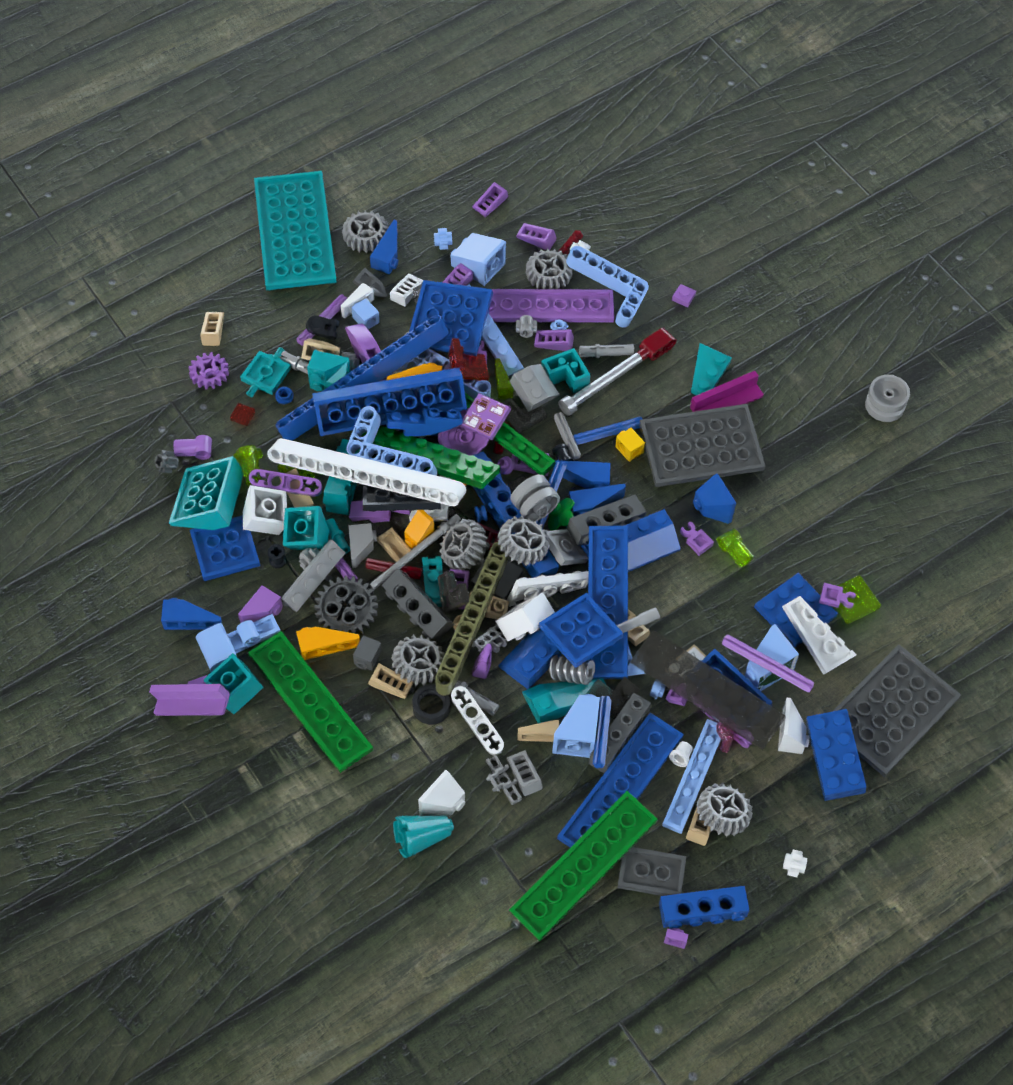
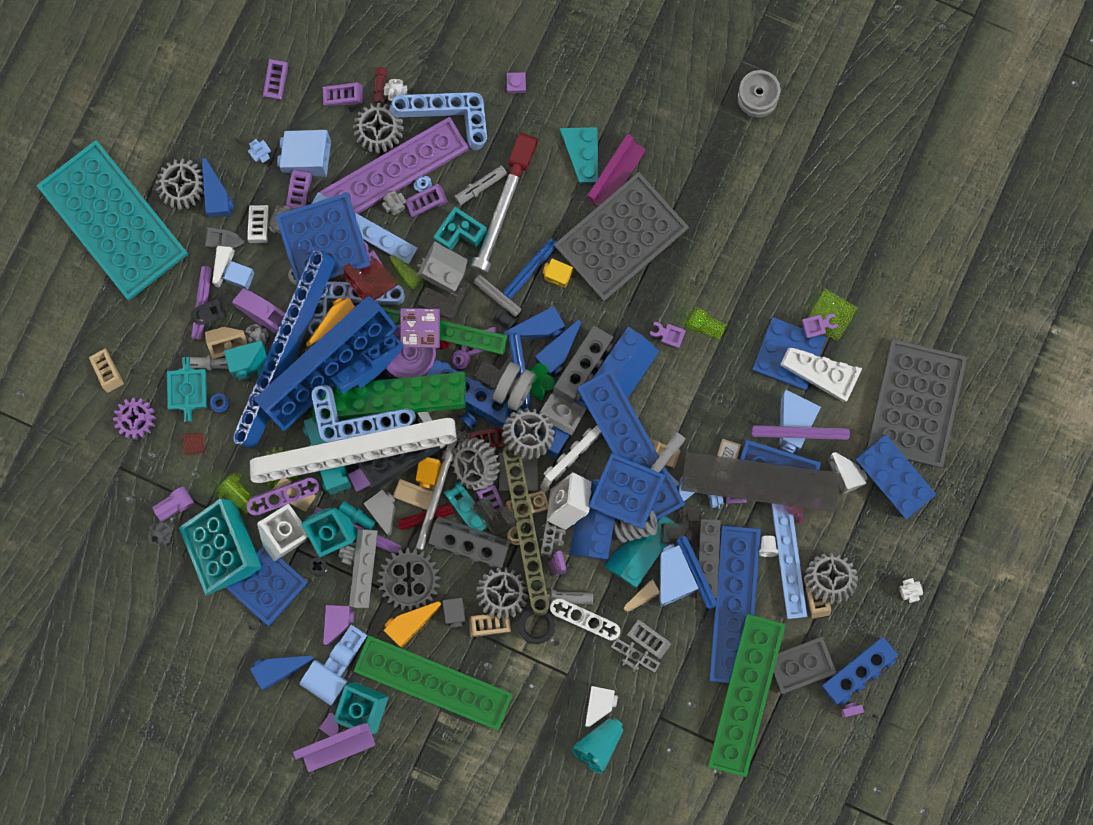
camera: 25 degrees left, 20 degrees up
blue slope [693,473,736,524] -> none

